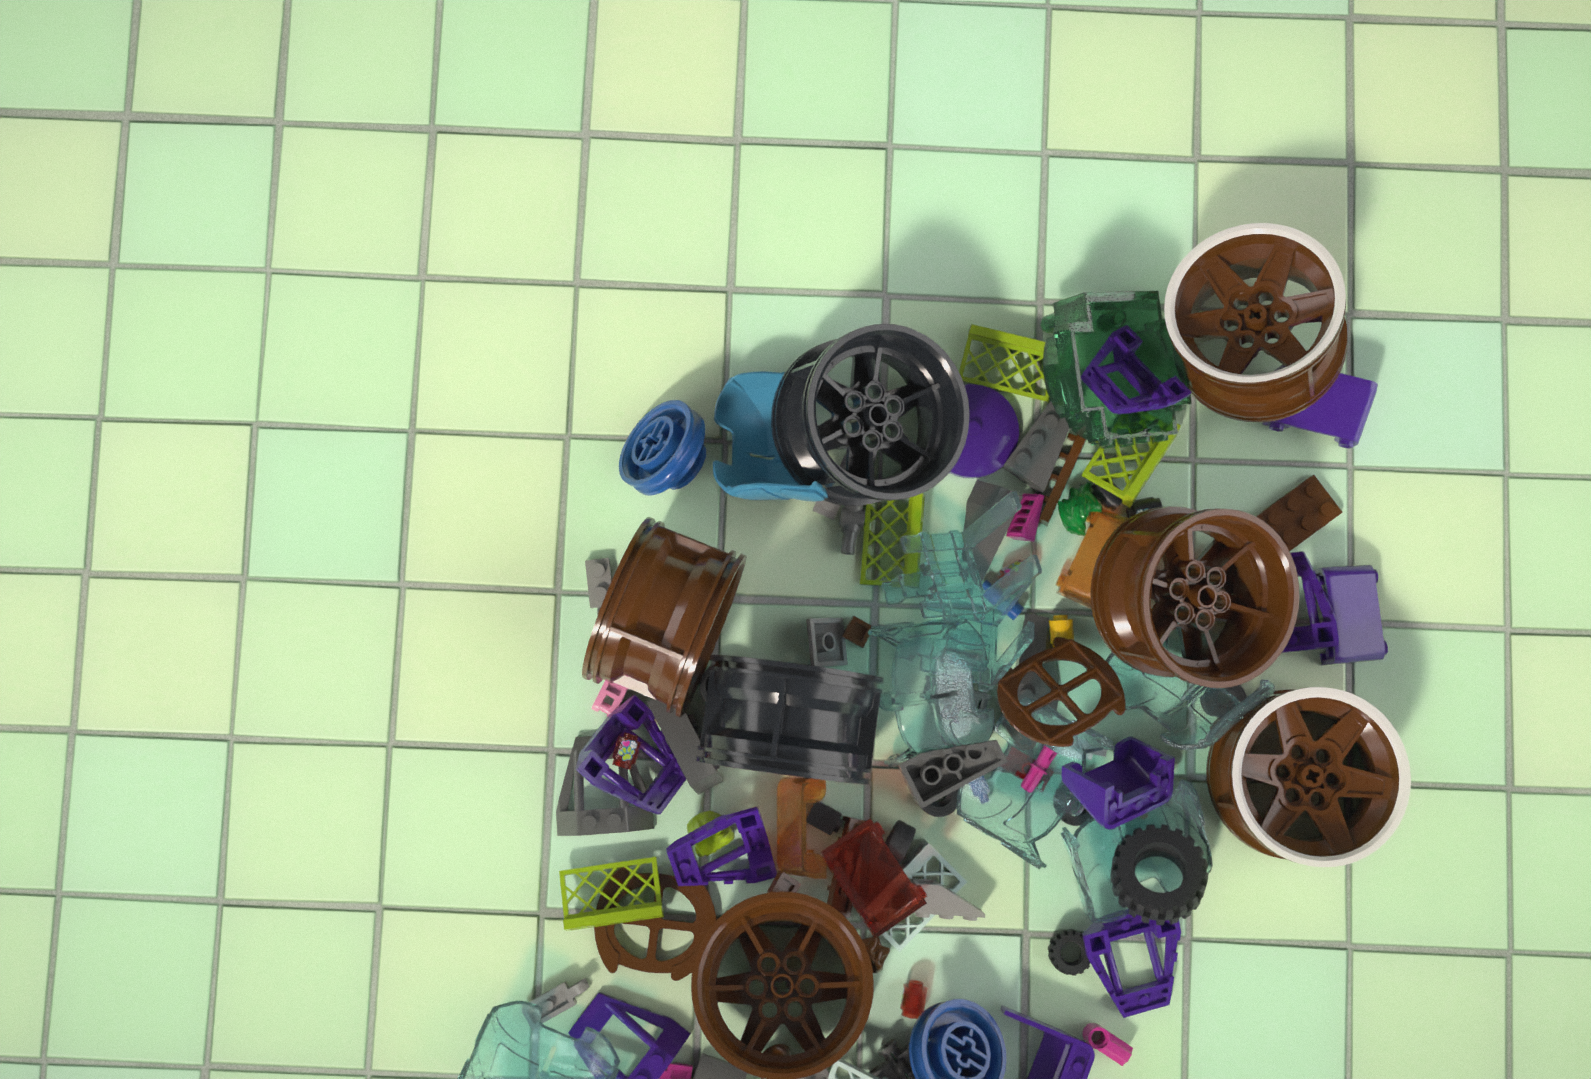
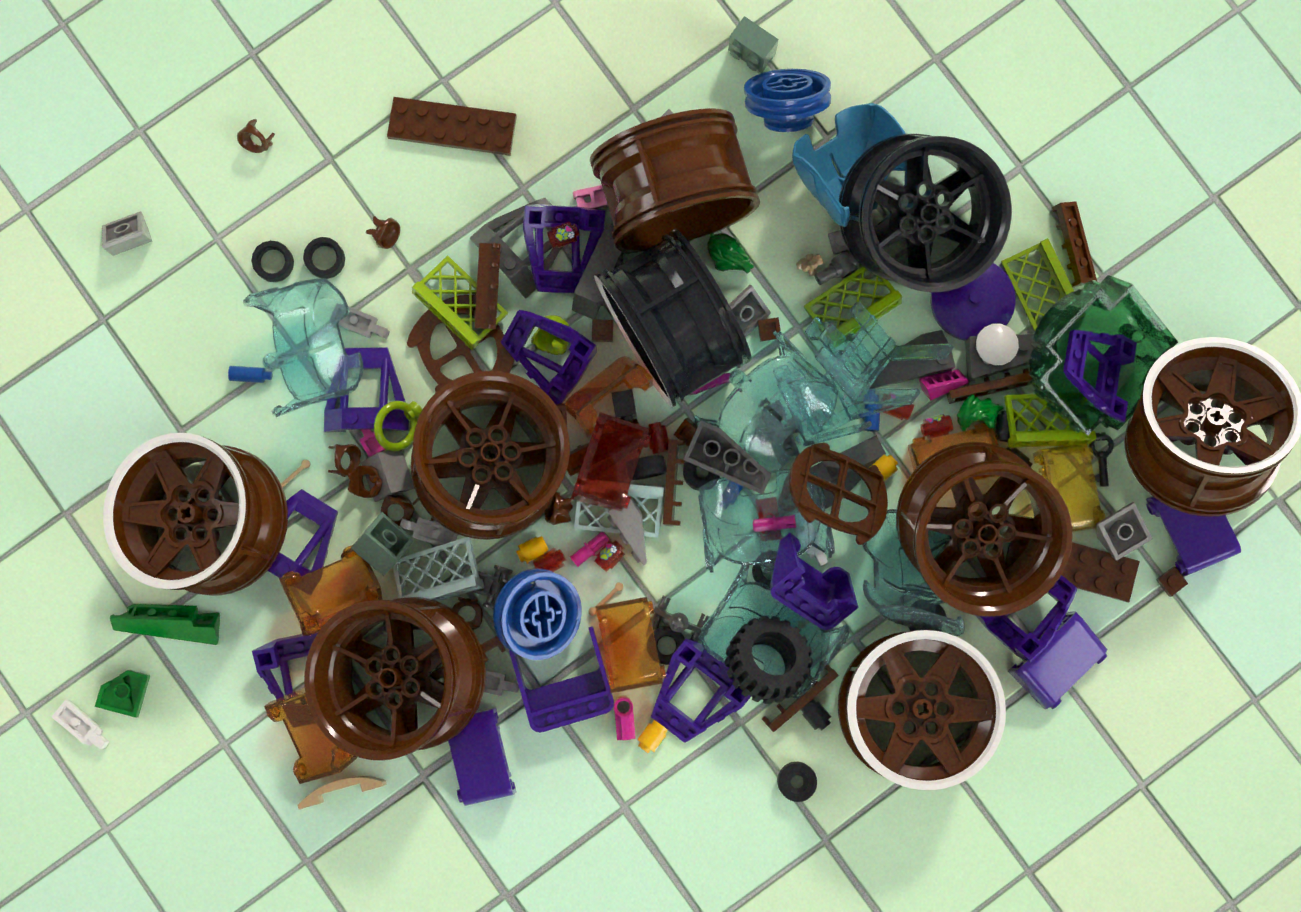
camera: 55 degrees right, 0 degrees up
none -> reddish brown piece [237,119,275,153]
none -> black tyre [251,240,294,283]
none -> black tyre [303,237,345,279]
none -> reddish brown piece [366,216,400,249]
none -> lime piece [374,401,422,451]
none -> reddish brown plate [387,97,517,156]
none -> reddish brown hinge [474,243,501,329]
none -> yellow brick [516,536,549,564]
none -> dark pink axle [570,532,610,567]
none -> tan hinge [588,582,623,616]
none -> reddish brown plate [592,319,614,342]
none -> clear red brick [594,540,625,572]
none -> clear orange windscreen [595,597,666,693]
none -> yellow brick [637,720,668,753]
none -> clear red brick [645,422,669,454]
none -> dark grey axle [650,595,710,642]
none -> reddish brown hinge [663,439,686,526]
none -> reddish brown plate [674,418,698,448]
none -> green hair [707,233,754,274]
none -> sand green brick [728,16,779,73]
none -> reddish brown hinge [762,663,839,732]
none -> black tyre [777,762,817,802]
none -> tan plant [796,254,823,276]
none -> black brick [800,698,832,731]
none -> clear red brick [920,414,954,440]
none -> white dish [976,324,1019,365]
none -> clear yellow windscreen [1033,444,1106,533]
none -> reddish brown hinge [1052,201,1097,288]
none -> black piece [1088,432,1114,487]
none -> light grey slope [1096,502,1153,561]
none -> reddish brown plate [1156,567,1188,597]

